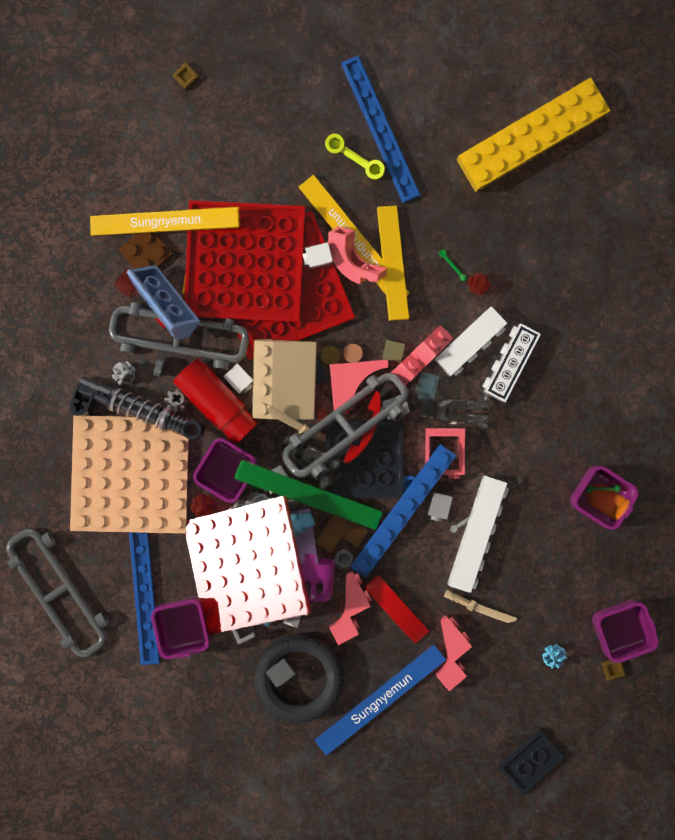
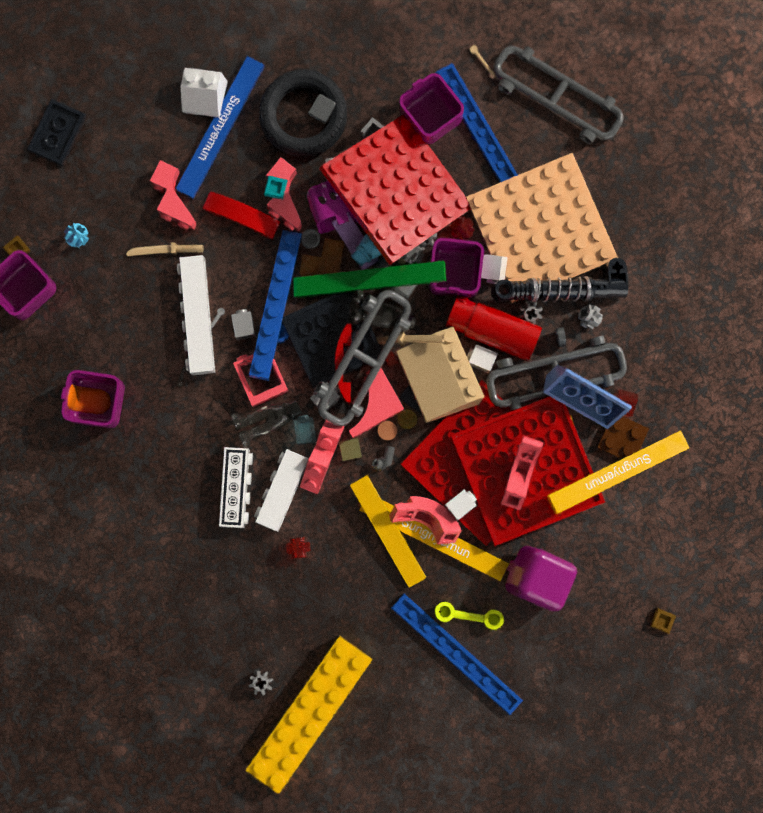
camera: 160 degrees right, 5 degrees down
green hinge [439,250,468,282] -> none
green hinge [586,485,621,493] -> none
none -> white slope [181,68,227,117]
none -> light grey gear [249,670,274,695]
none -> teal tile [264,176,288,200]
none -> dark grey arm [372,446,395,471]
none -> tan hinge [470,46,496,79]
none -> white brick [481,255,508,284]
none -> coral arch [501,437,543,510]
none -> magenta piece [505,546,577,612]

